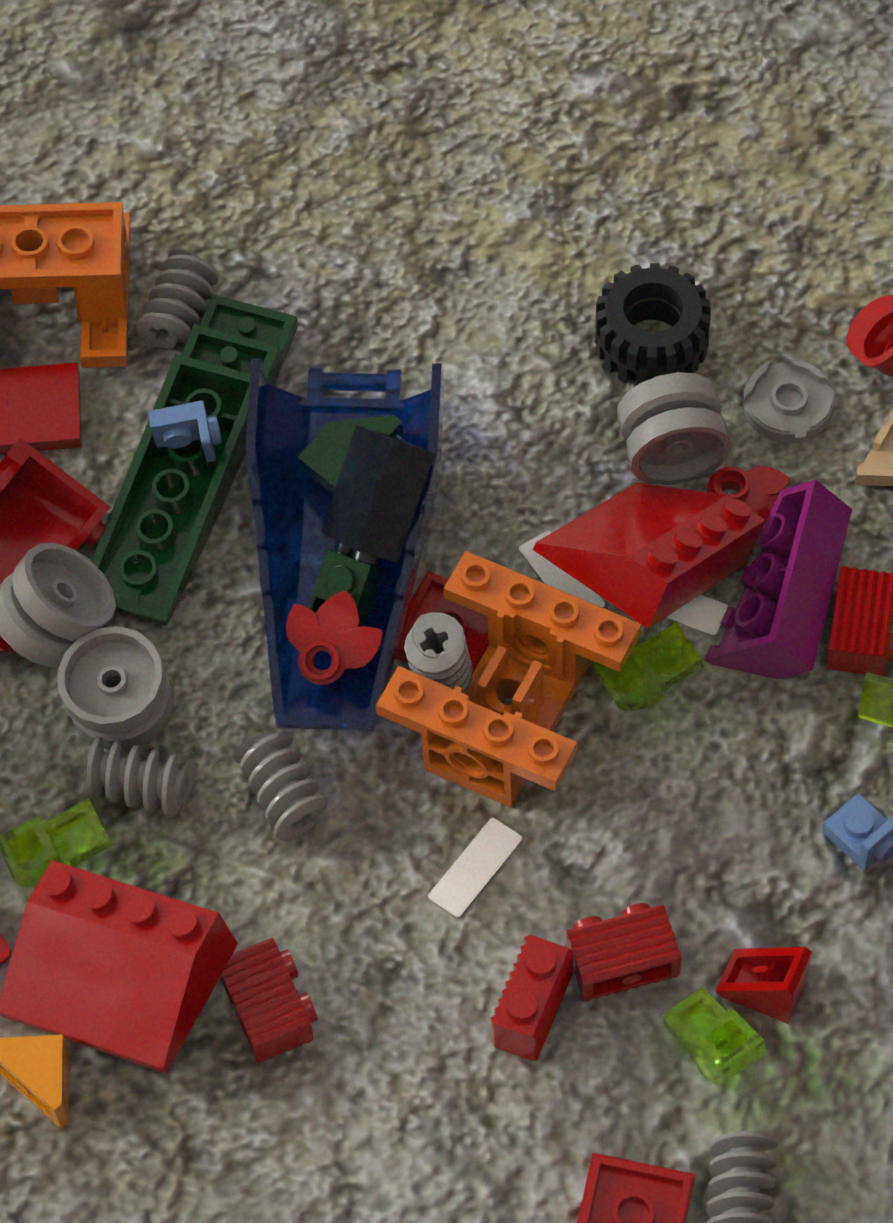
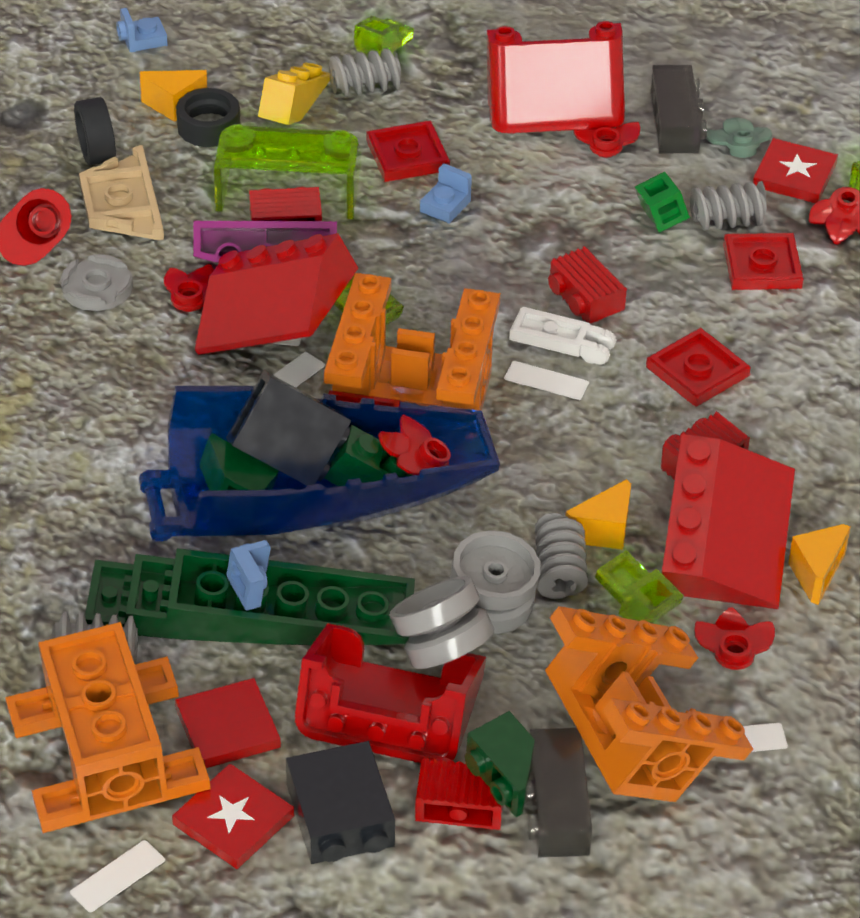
camera: 110 degrees left, 15 degrees down
light grey piece [233,731,328,841] -> none
light grey piece [404,612,473,693] -> none
red brick [490,935,574,1061] -> none
black tyre [595,263,711,386] -> none
light grey wheel [617,372,731,485] -> none
clear neon green brick [662,987,766,1086] -> none
red slope [715,946,812,1024] -> none
none -> white hinge [509,307,617,365]
none -> light orange slope [565,479,631,550]
none -> green brick [634,171,690,233]
none -> red tile [646,327,751,407]

